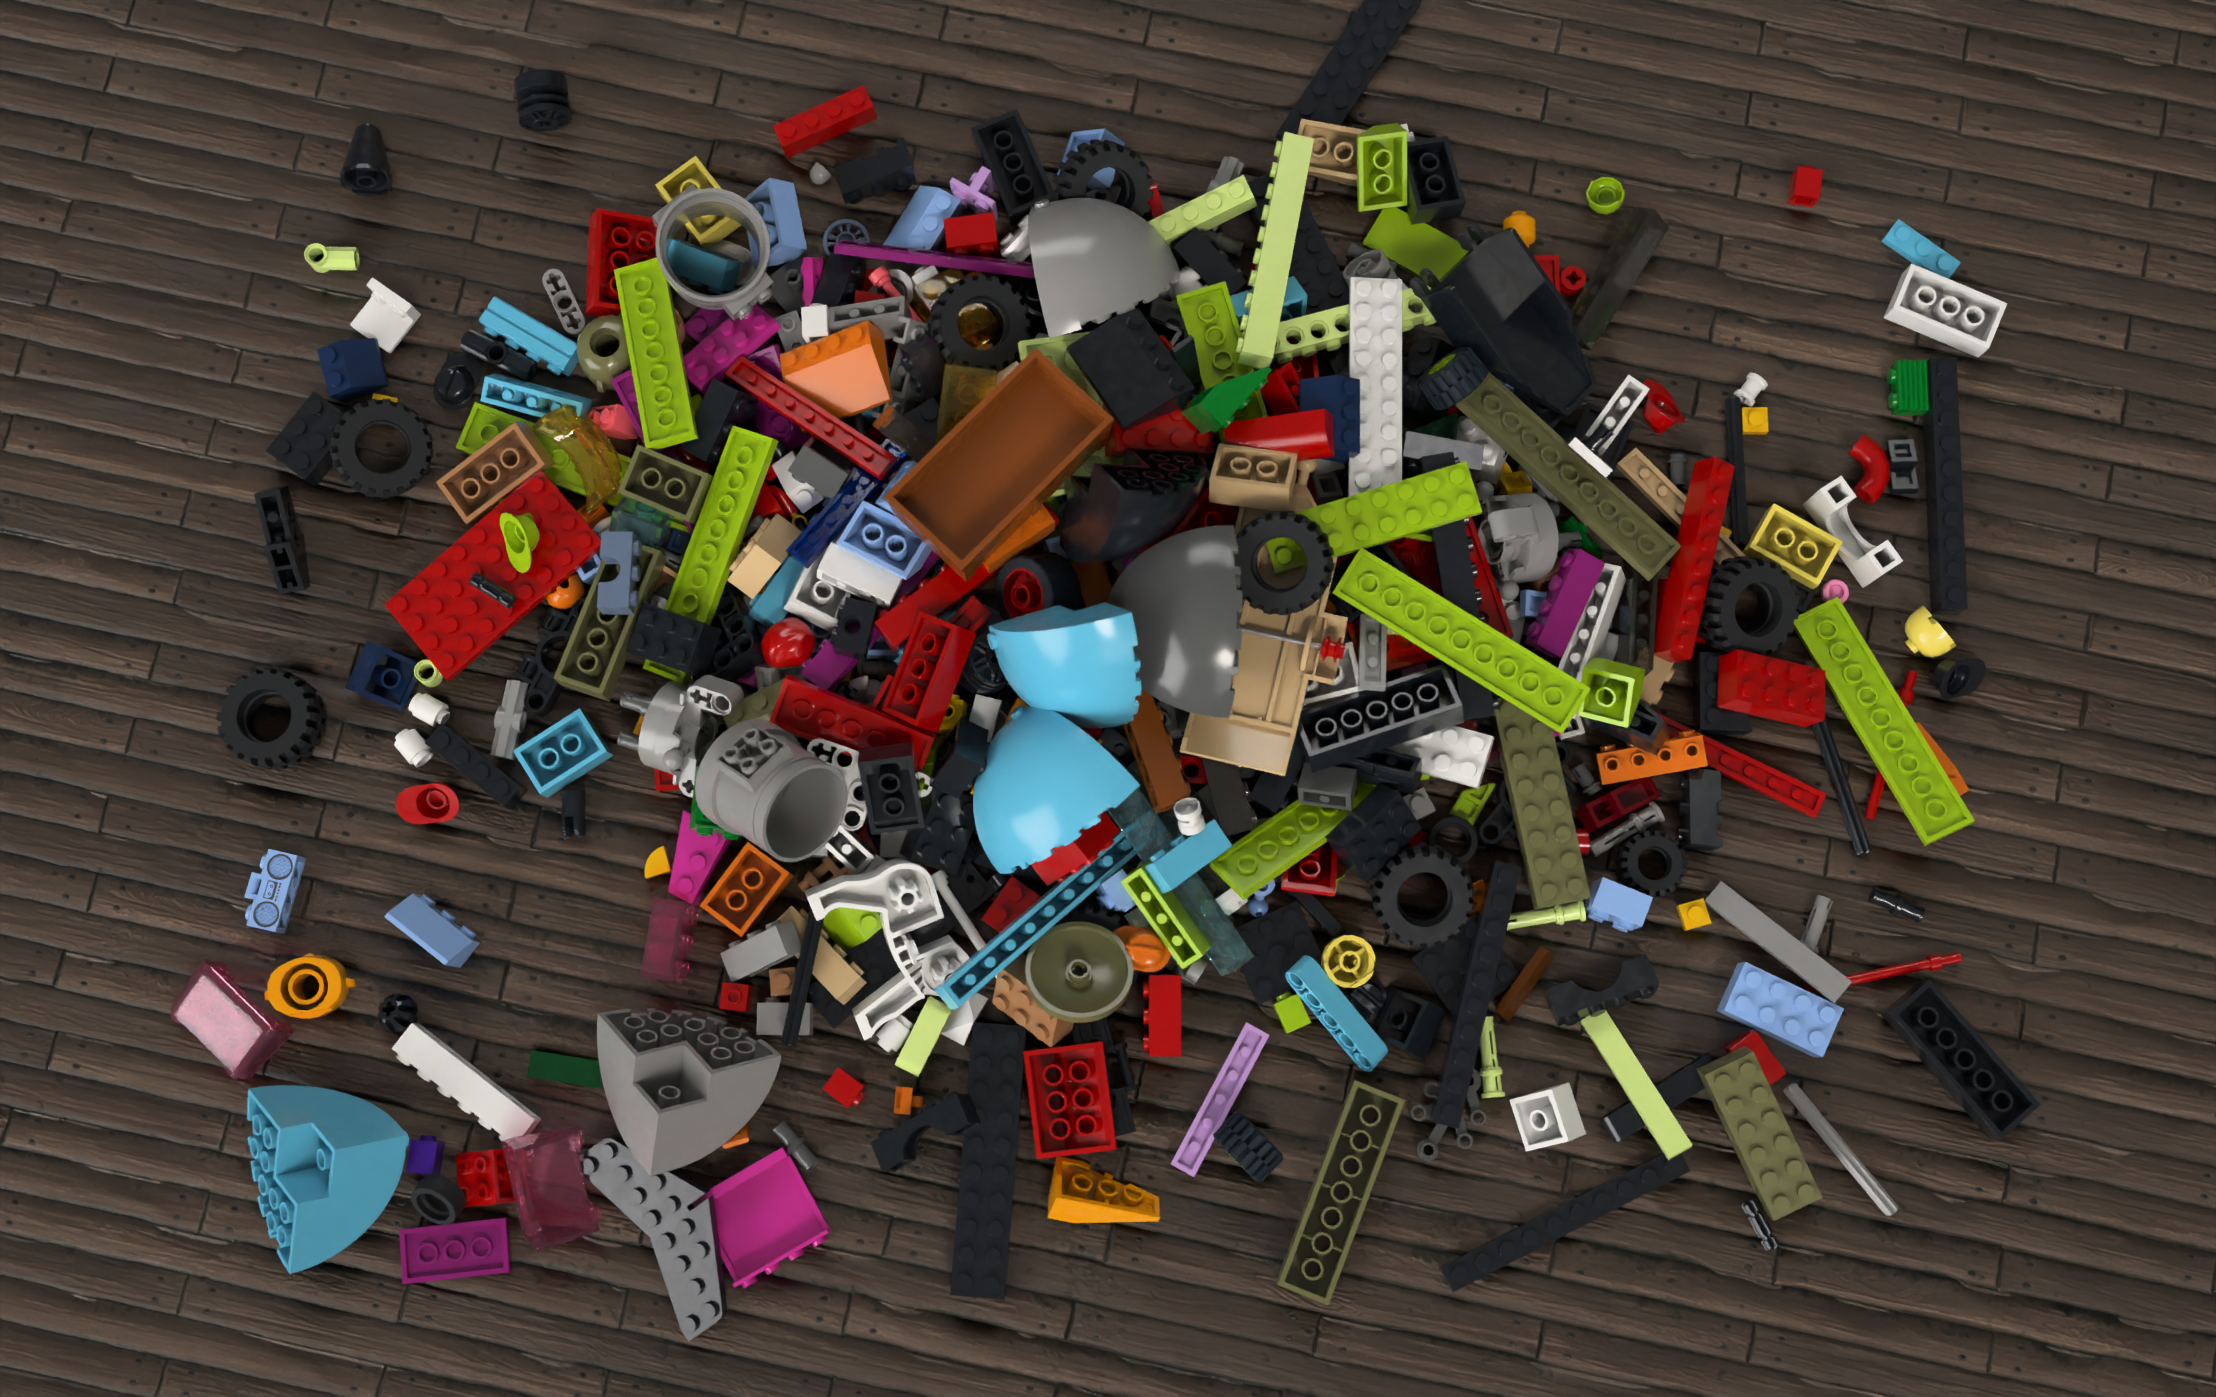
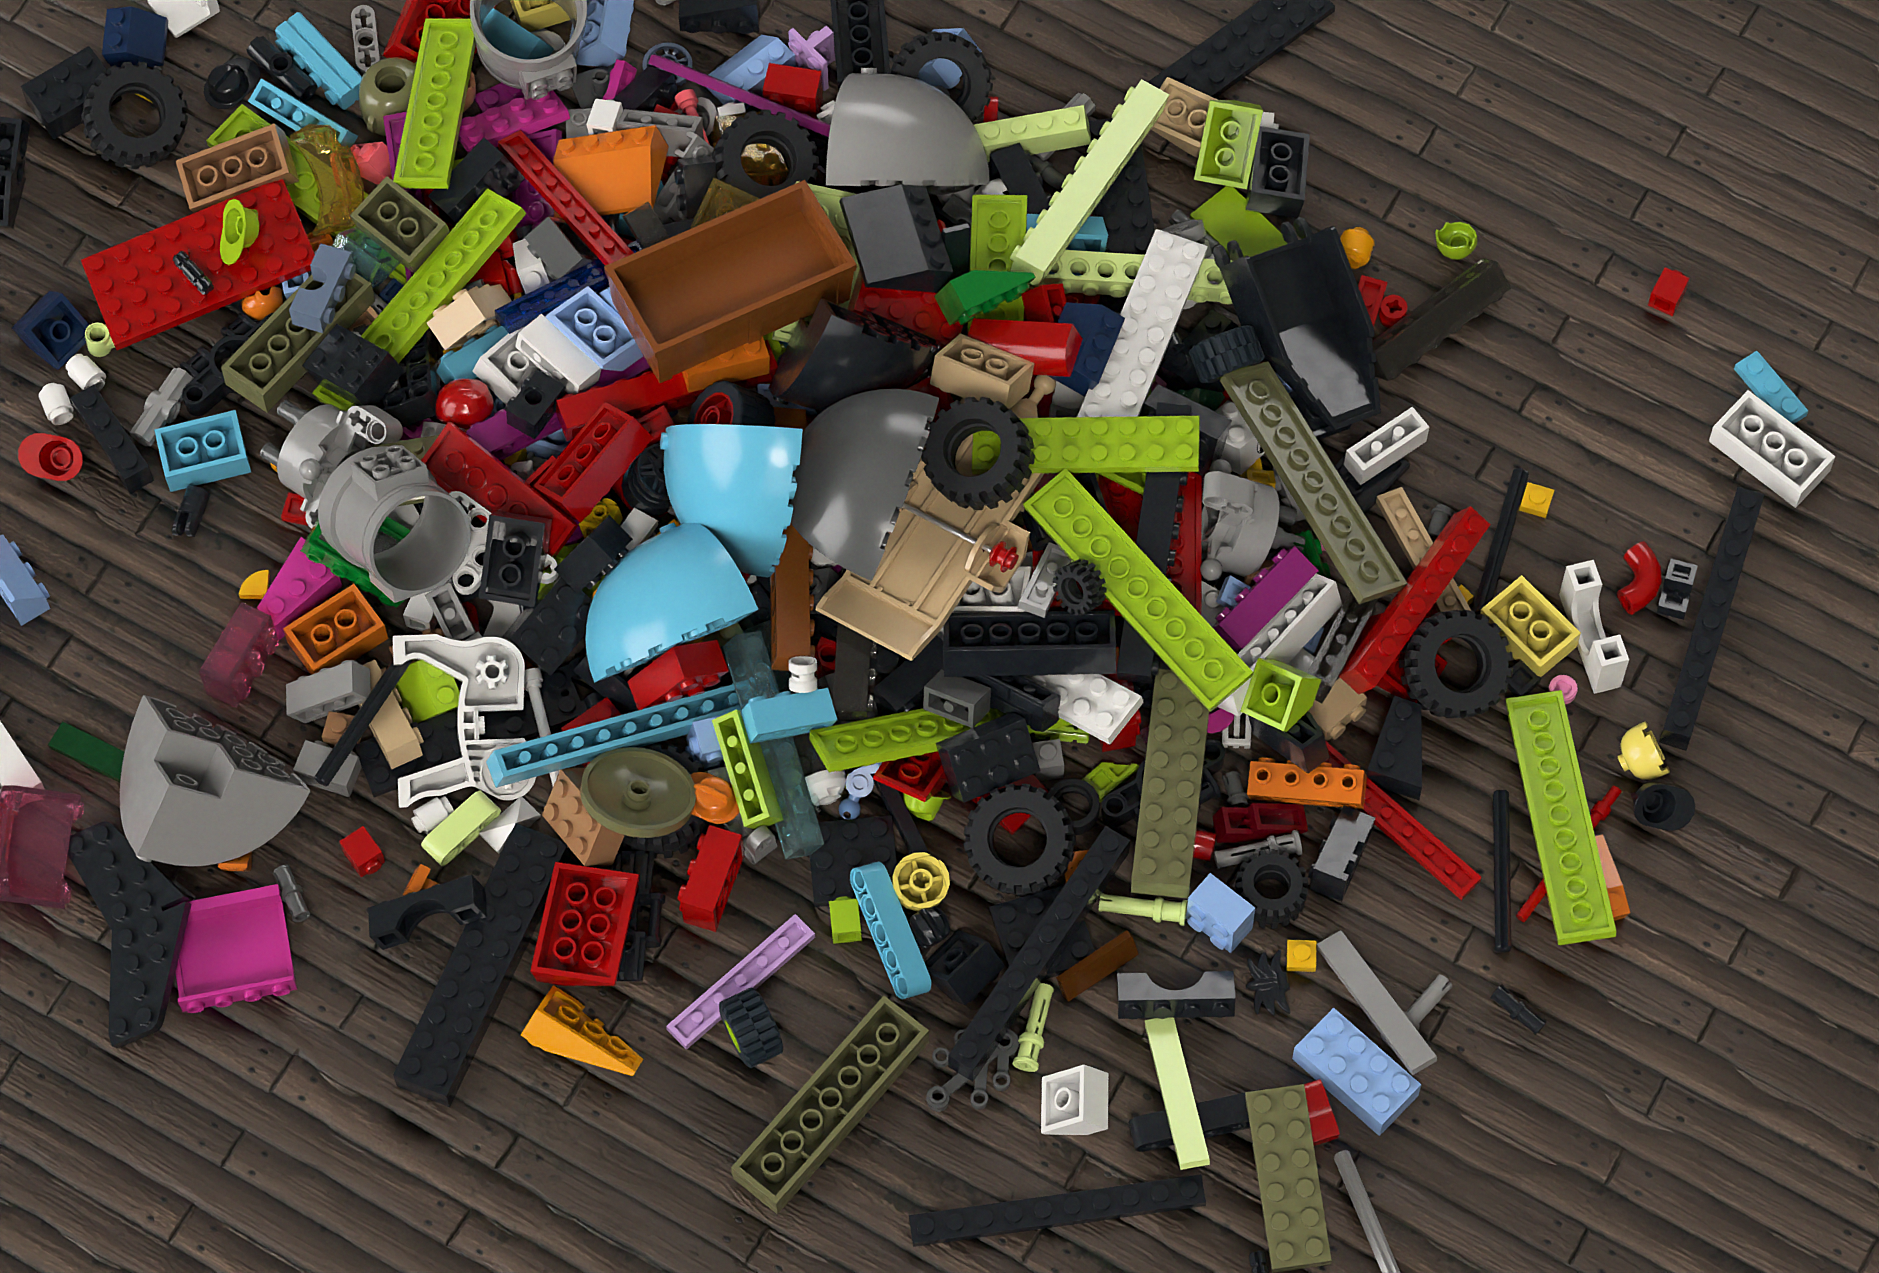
camera: 15 degrees right, 15 degrees down
red brick [719,982,754,1012] -> none
black tile [1560,423,1614,478] -> none
red piece [1642,379,1685,434] -> none
red brick [1717,649,1825,727] -> none
white bush [1734,372,1768,407] -> none
red bar [1803,952,1962,993] -> none
black brick [1881,979,2041,1140] -> none
green brick [1887,360,1930,416] -> none
none -> black tyre [1053,559,1107,615]
none -> black piece [1246,950,1291,1016]

